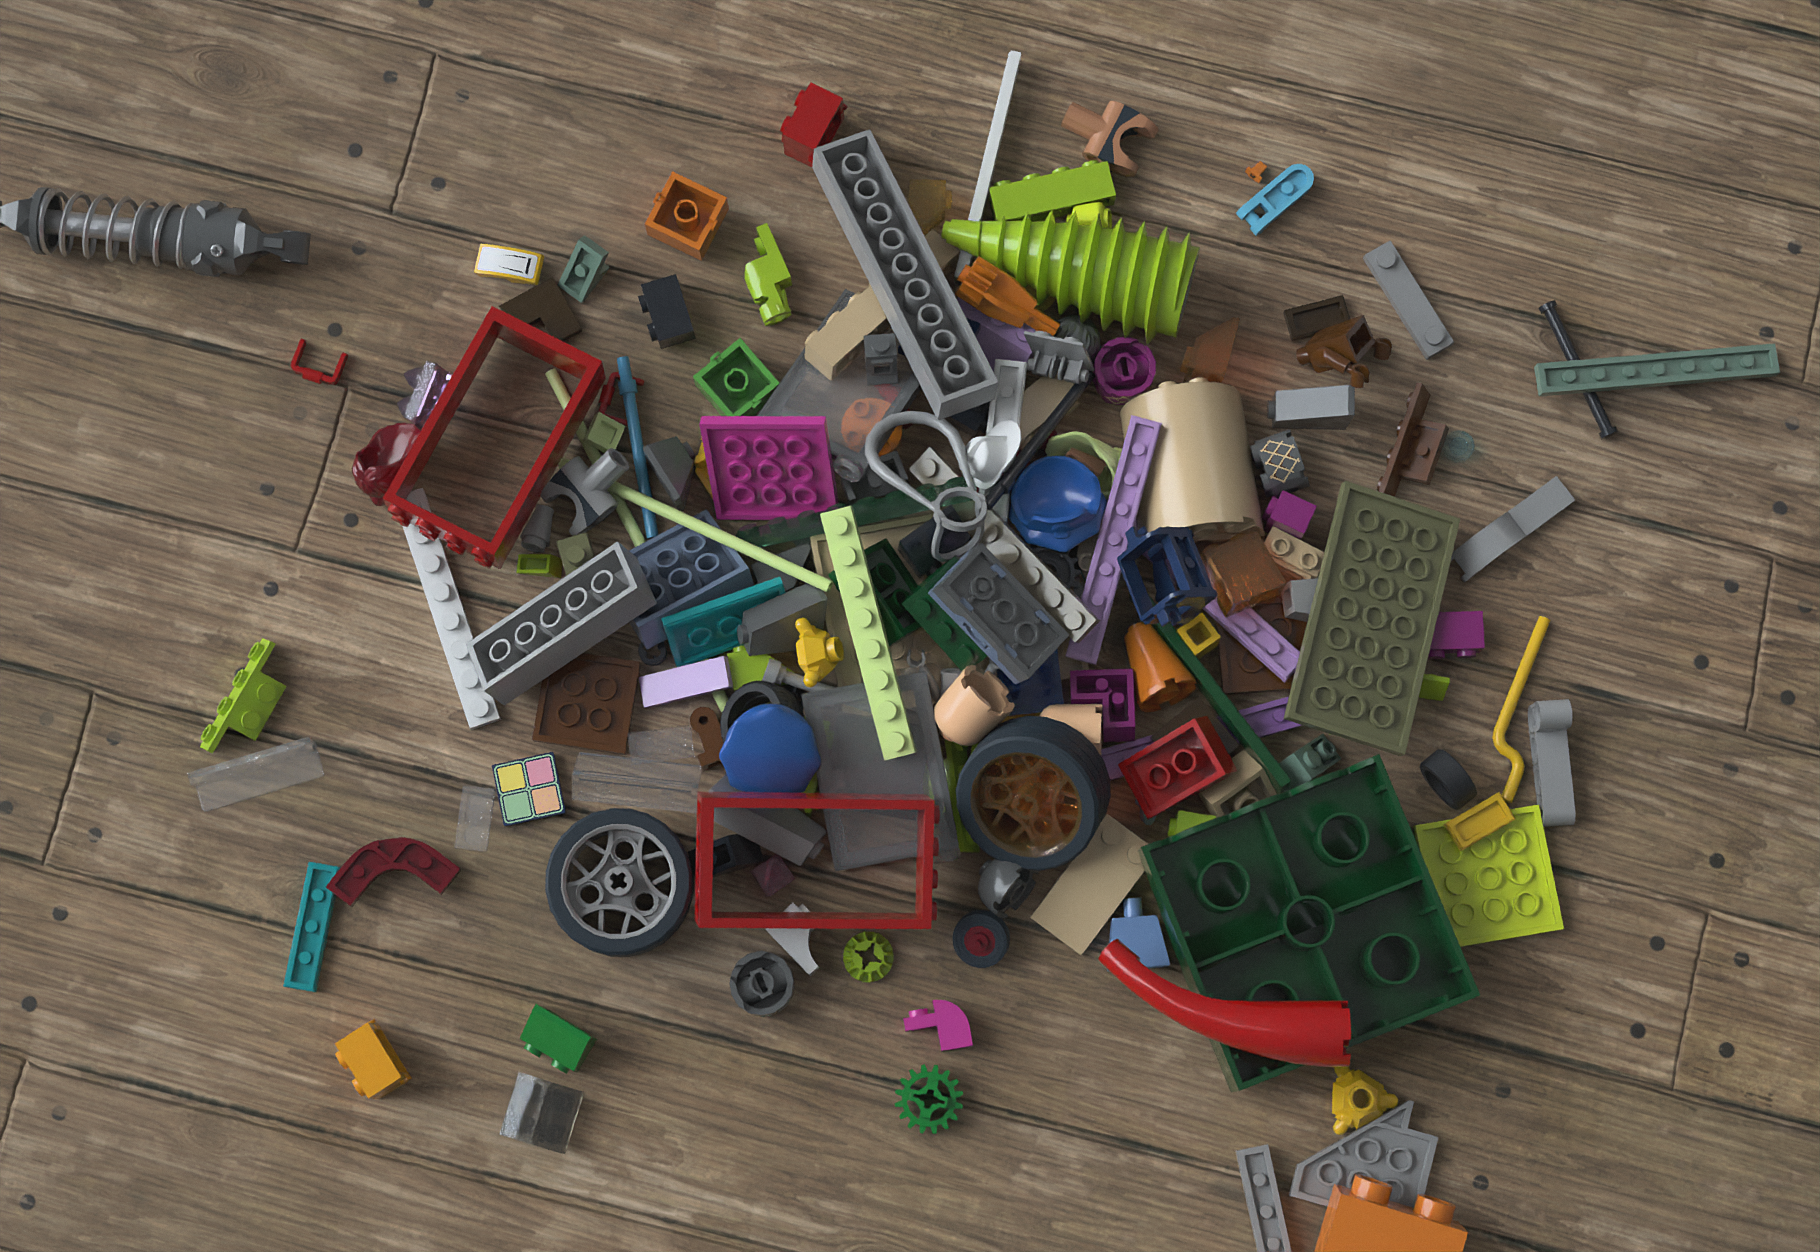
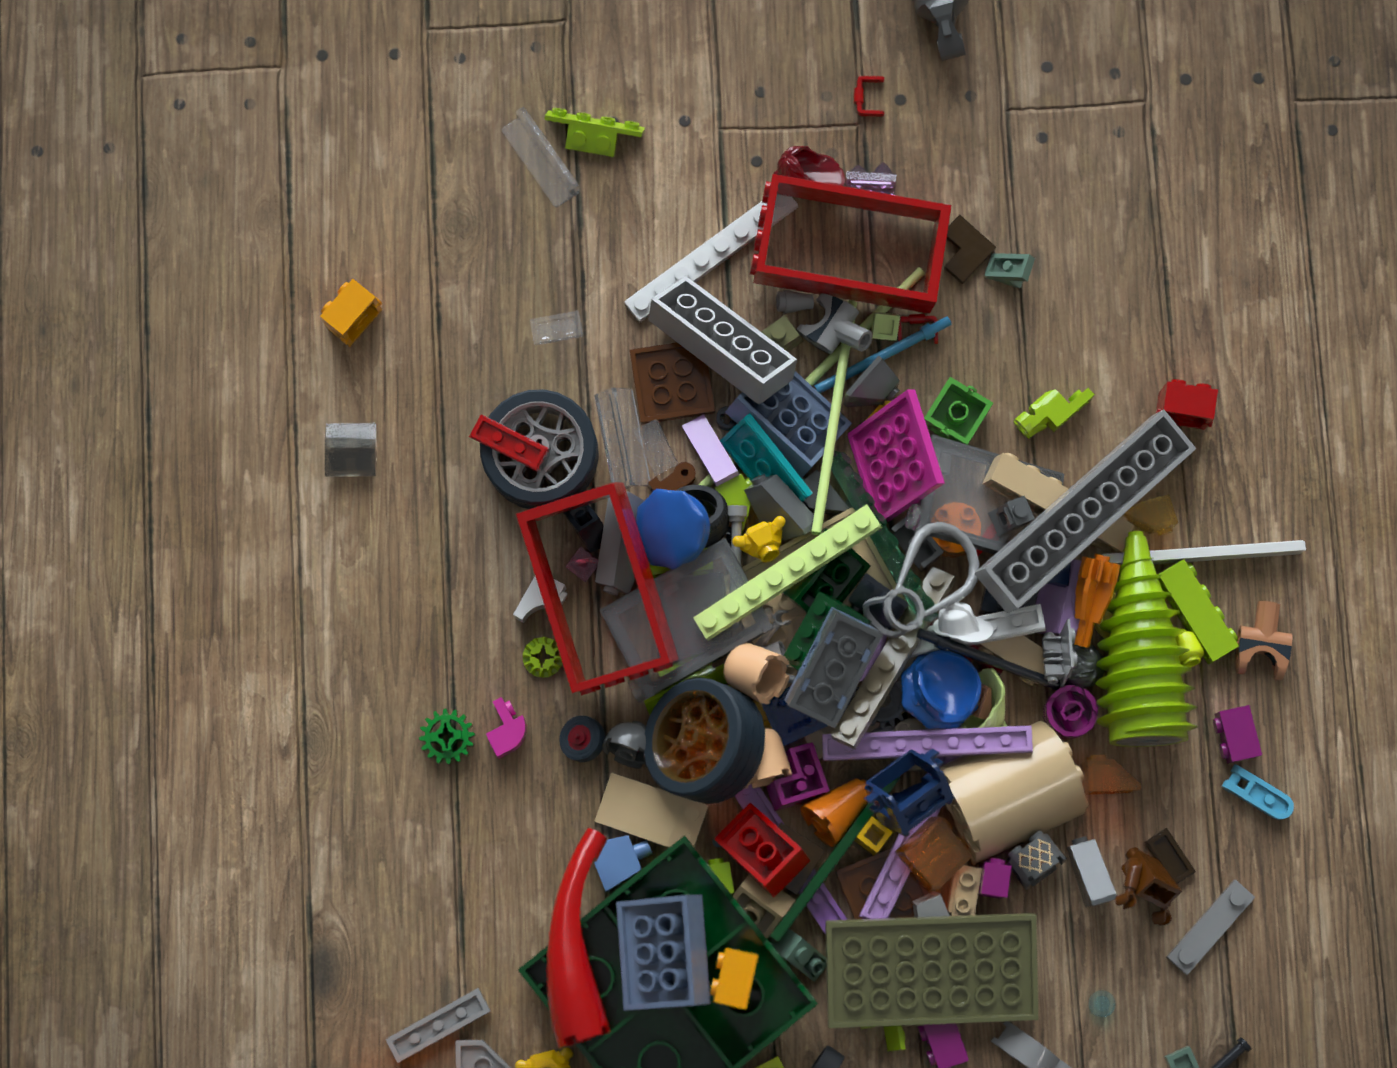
camera: 75 degrees right, 0 degrees up
teal tile [283,862,341,992] -> none
dark red plate [326,837,461,907] -> none
slope [474,244,545,285] -> none
tile [492,752,567,827] -> none
lime piece [516,554,563,578] -> none
green slope [520,1004,597,1074] -> none
black brick [638,274,696,349] -> none
orange brick [645,171,729,261] -> none
dark grey brick [729,951,795,1017] -> none
orange piece [1245,161,1267,183] -> none
reddish brown bracket [1377,383,1449,497] -> none
none -> red tile [469,414,549,472]
none -> sand blue slope [616,895,710,1010]
none -> light orange slope [710,948,758,1009]
none -> magenta brick [1213,705,1262,764]

